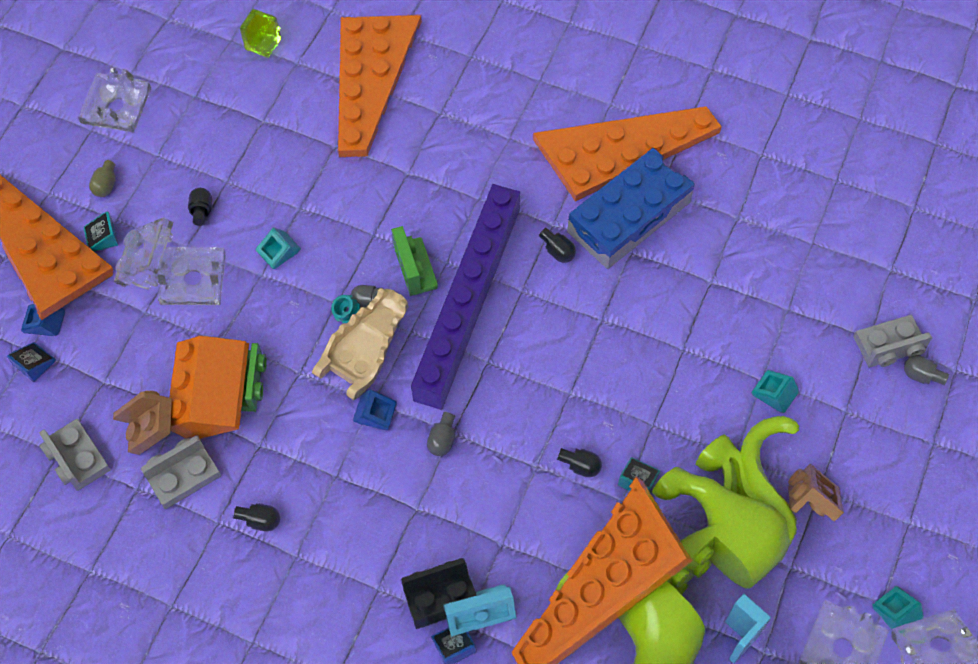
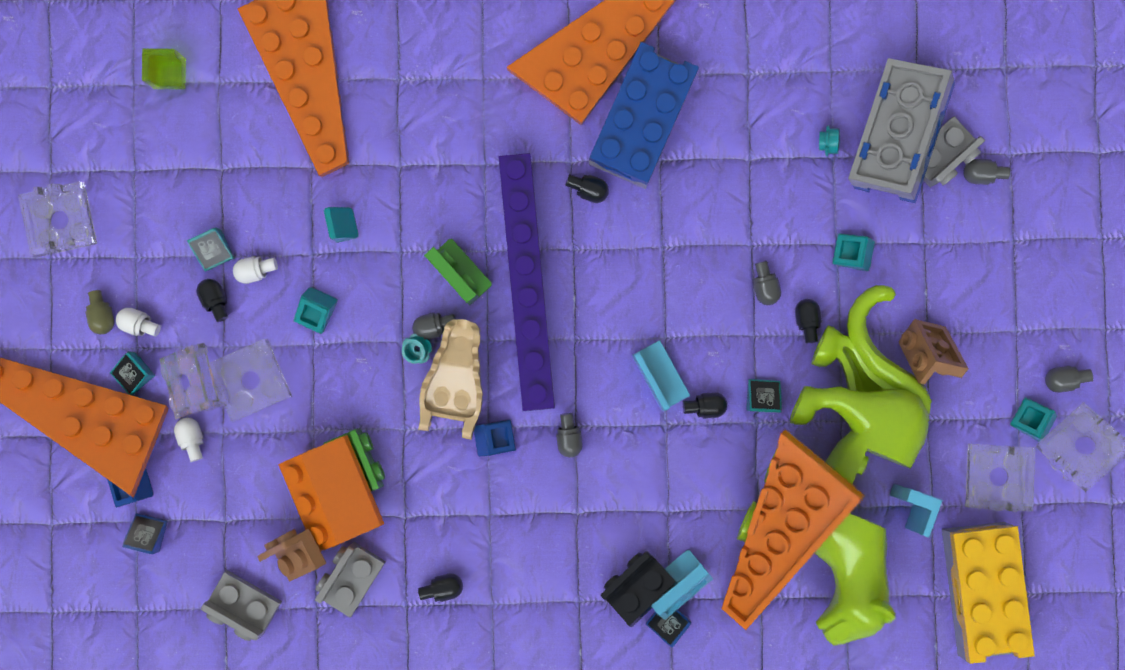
camera: 25 degrees left, 25 degrees up
none -> white cylinder [116,308,161,337]
none -> white cylinder [174,418,203,462]
none -> slope [187,228,234,271]
none -> white cylinder [233,256,278,284]
none -> teal slope [324,207,359,243]
none -> medium azure panel [632,340,690,411]
none -> dark grey cylinder [753,261,781,305]
none -> black cylinder [795,299,822,343]
none -> teal plate [819,125,840,156]
none -> light grey piece [848,58,955,204]
none -> dark grey cylinder [1045,366,1093,393]

